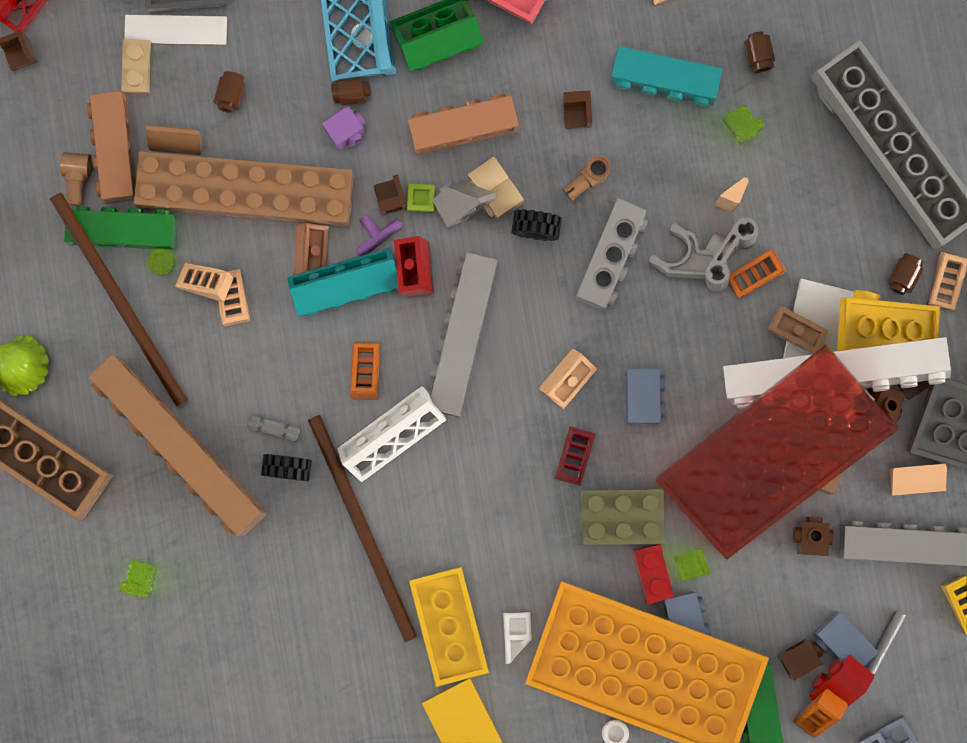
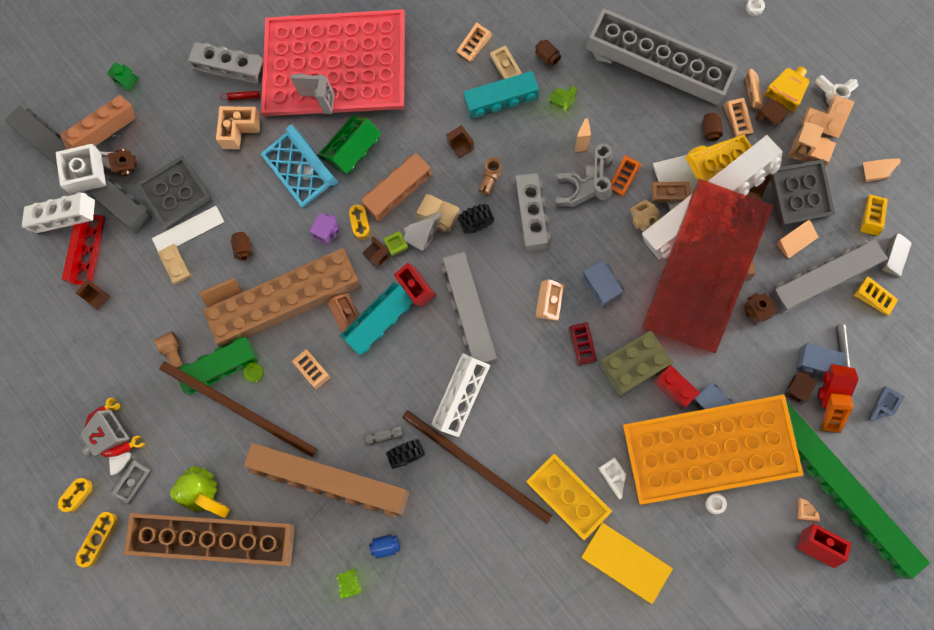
camera: 25 degrees left, 10 degrees down
nougat brick [87,91,136,204] -> none
light nougat slope [175,263,234,302] -> none
reddish brown brick [331,76,371,106] -> none
orange slope [350,343,380,400] -> none
medium lavender piece [356,215,403,256] -> none
clear neon green panel [674,548,711,582] -> none
none -> yellow beam [194,493,230,518]
none -> yellow beam [349,204,370,240]
none -> blue brick [369,534,400,559]
none -> tan plate [490,45,522,79]
none -> tan brick [630,199,660,232]

